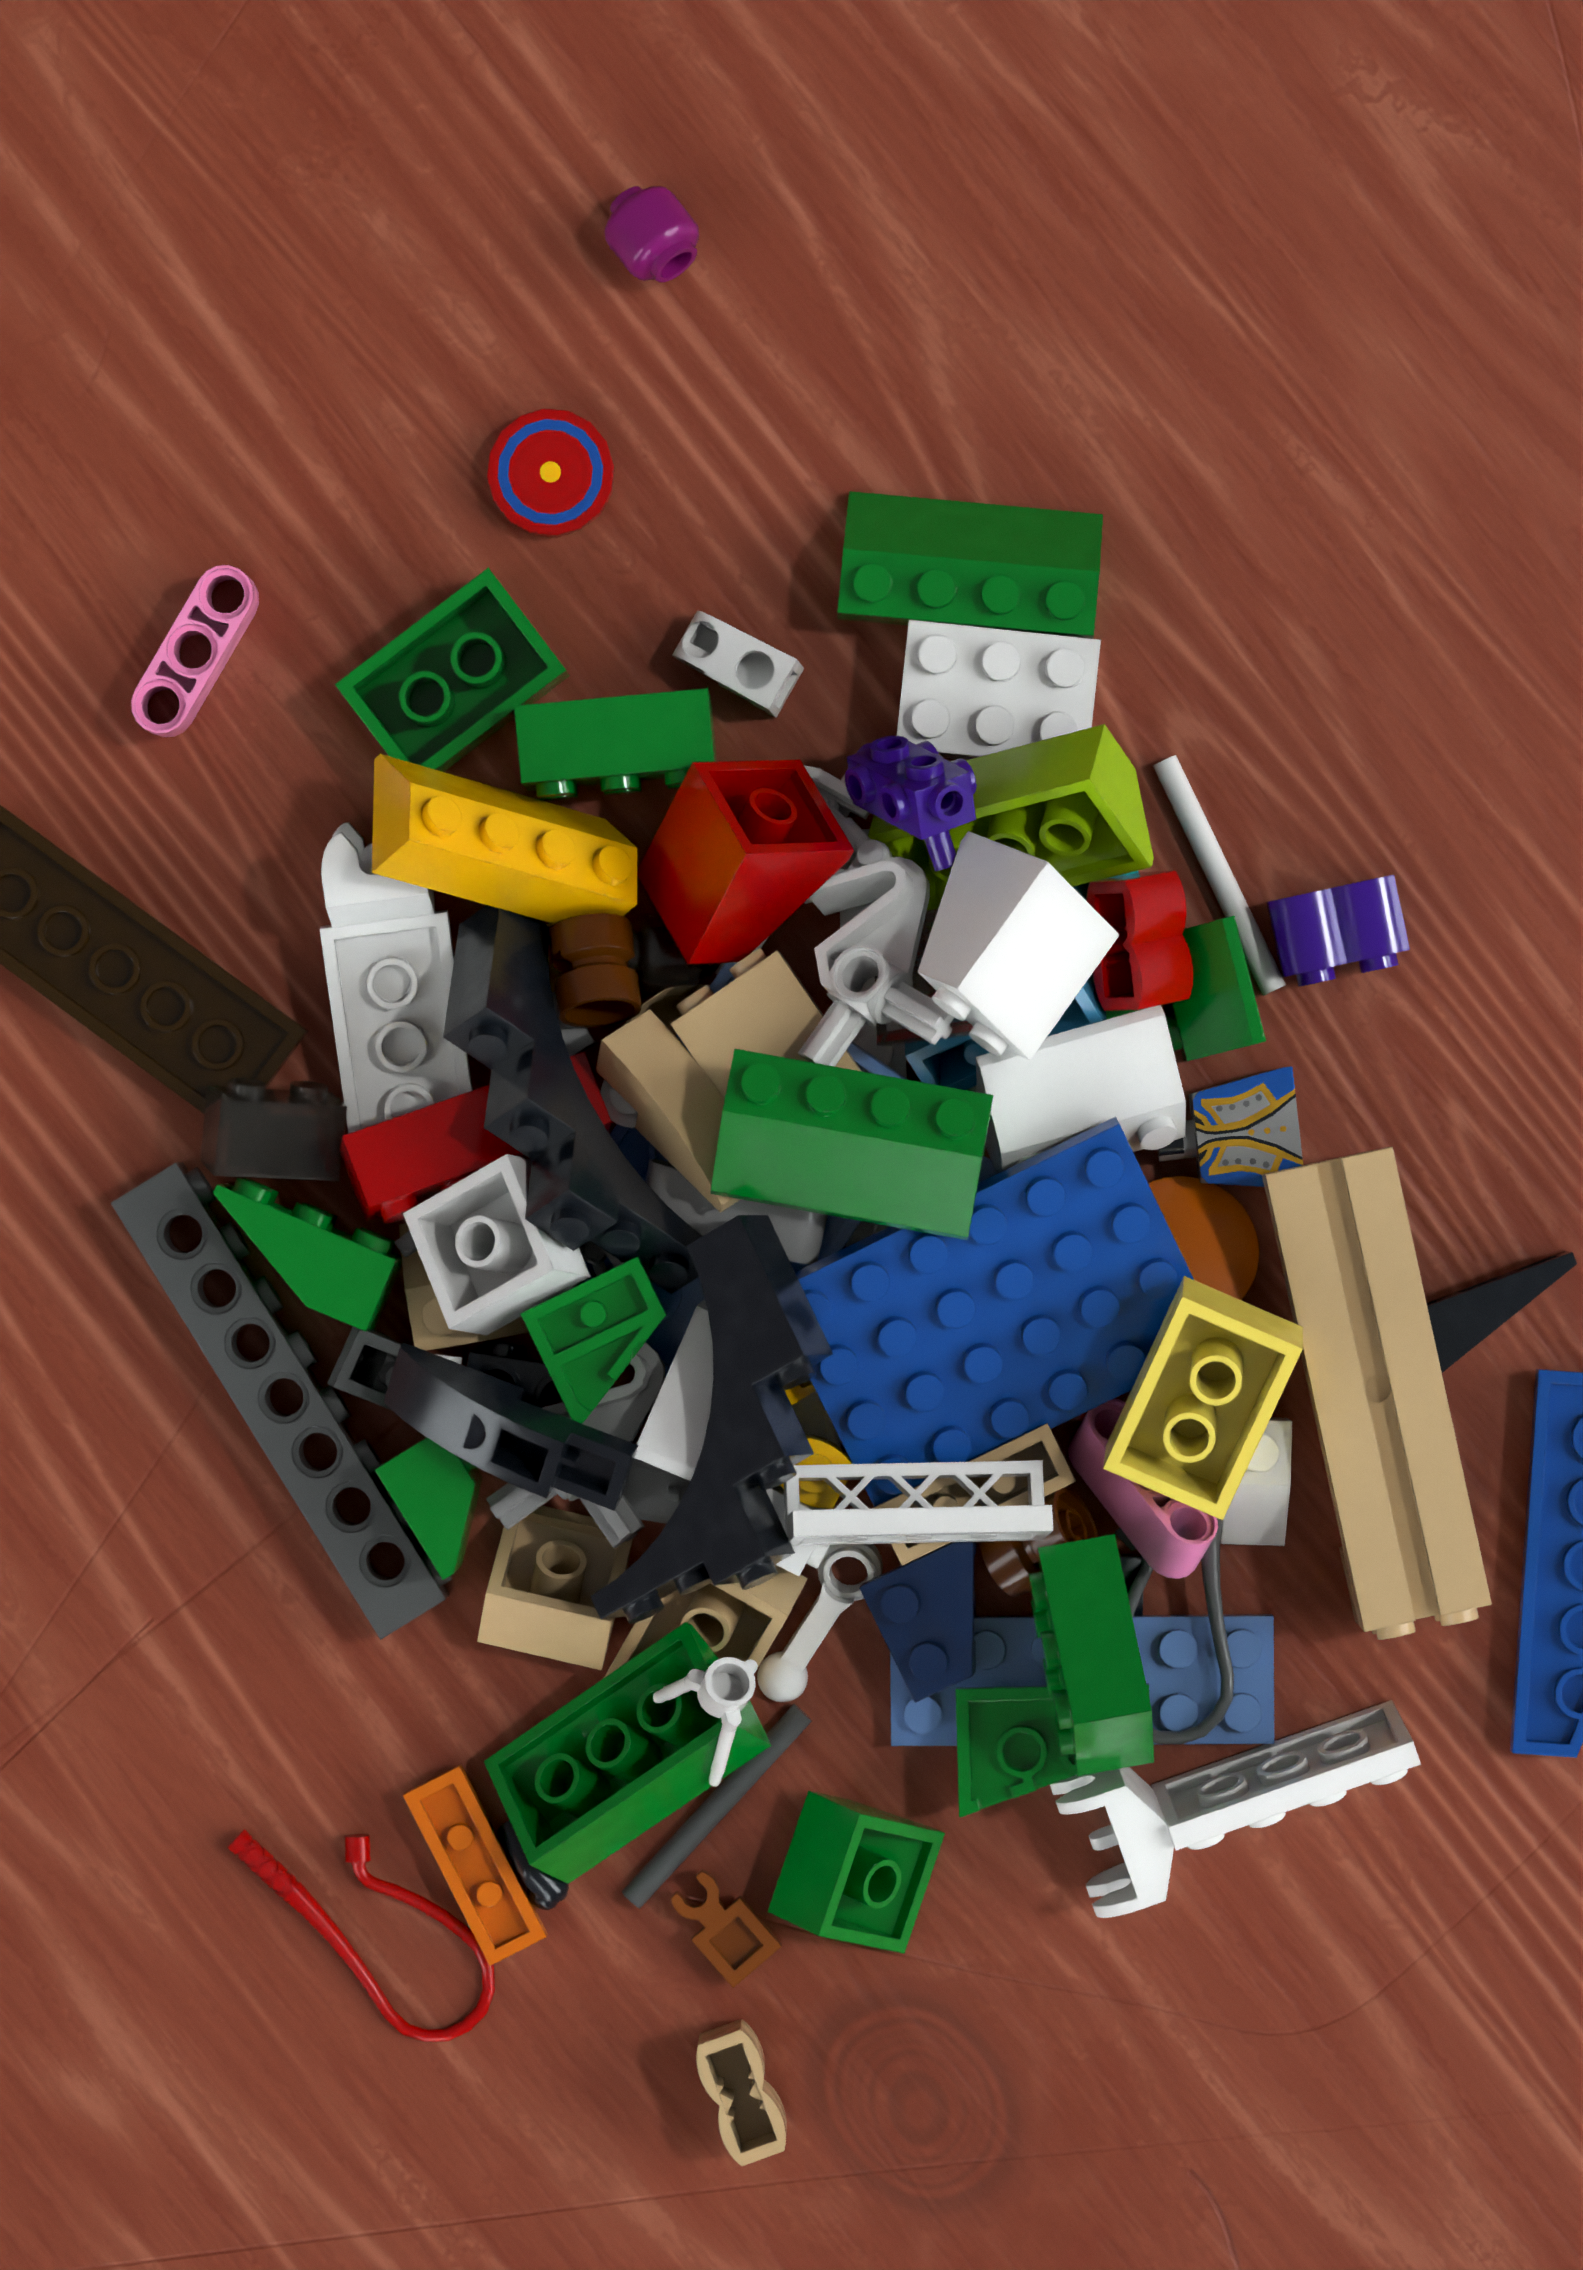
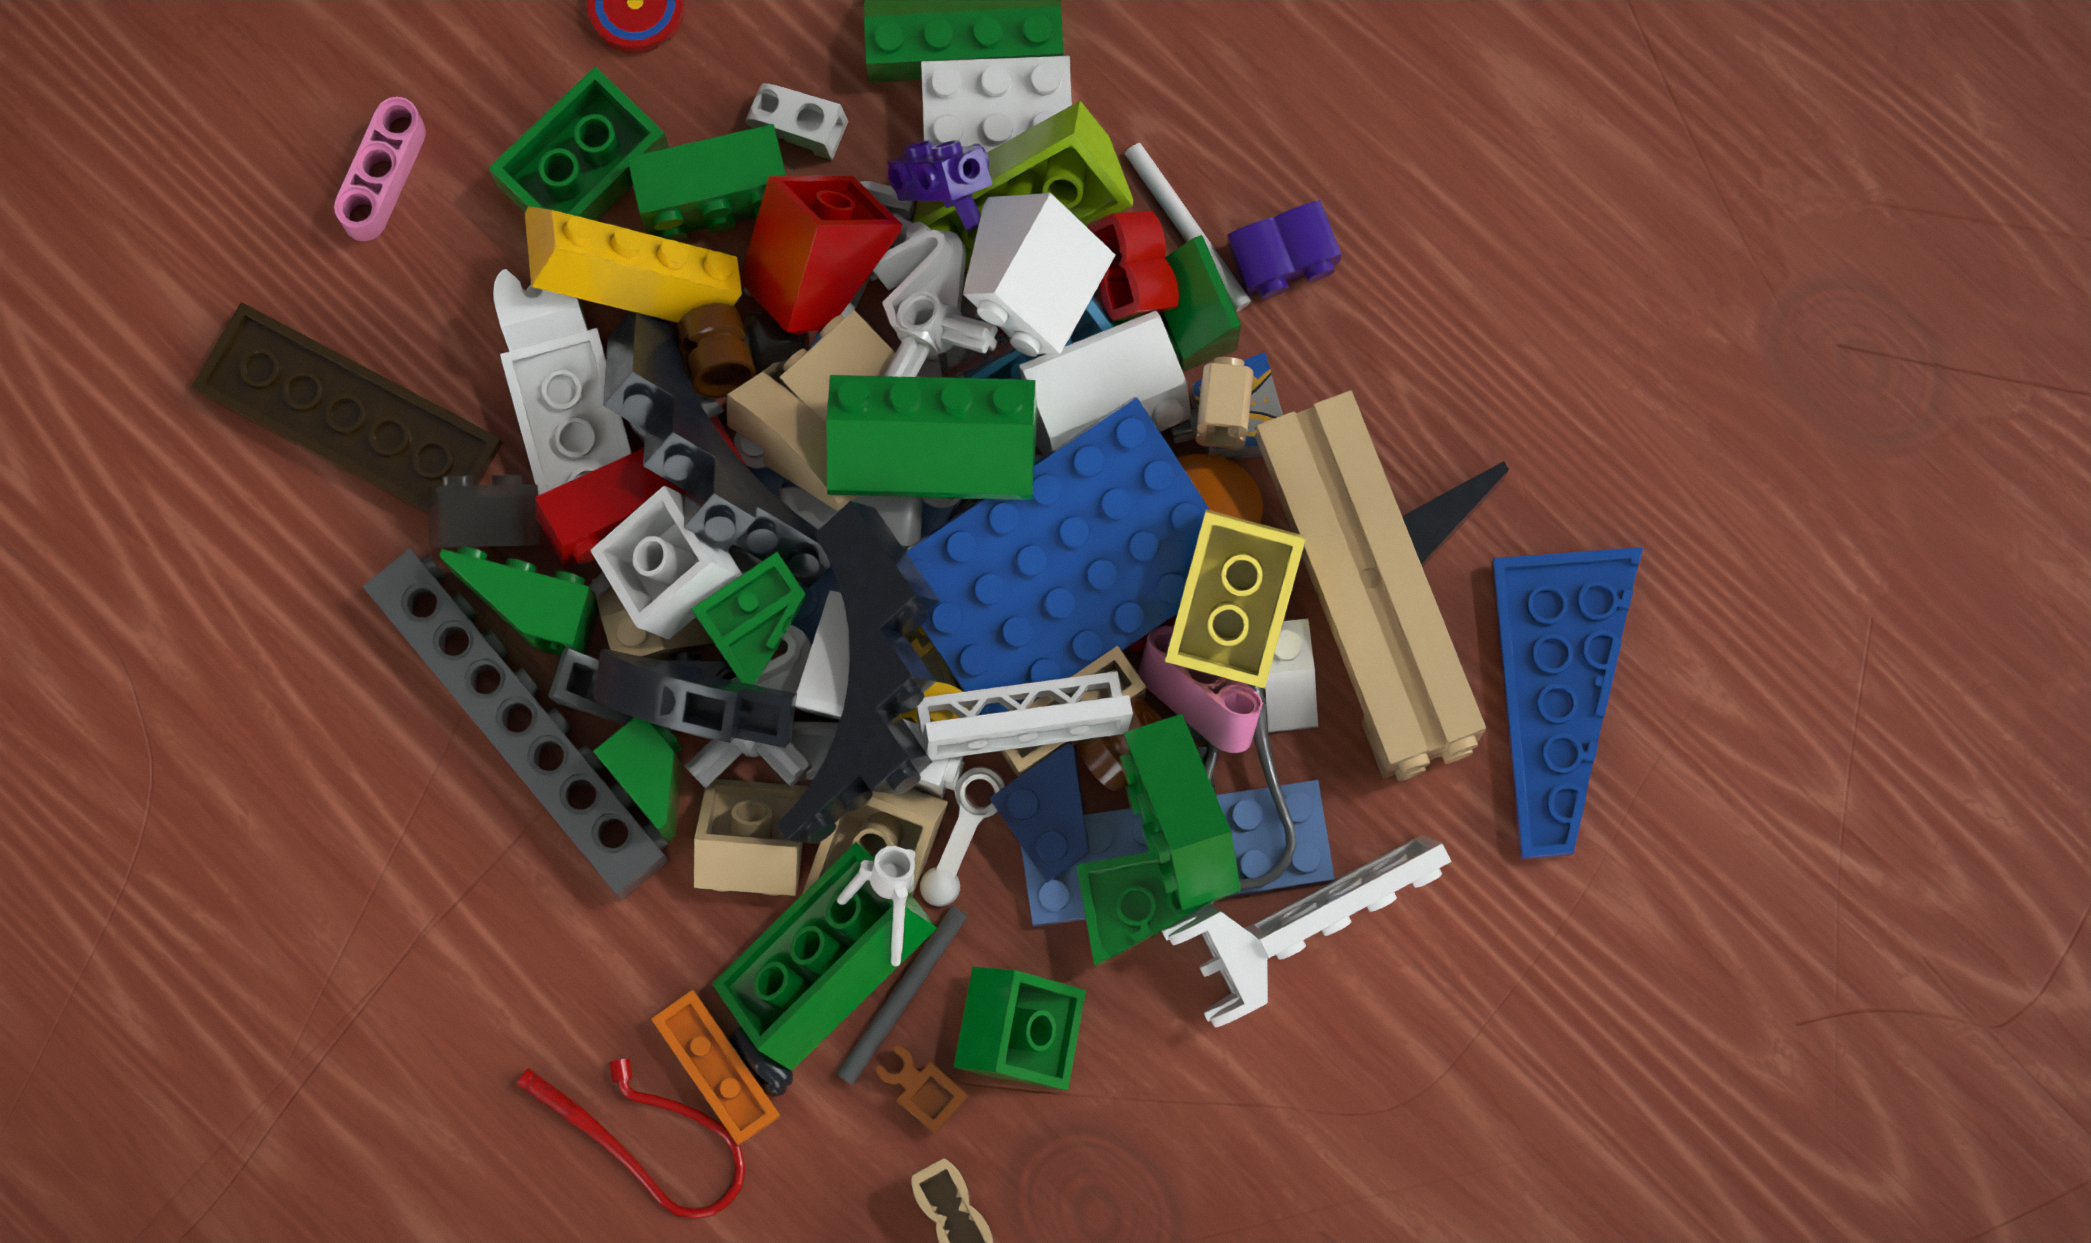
camera: 10 degrees left, 10 degrees down
none -> tan brick [1195,357,1254,449]

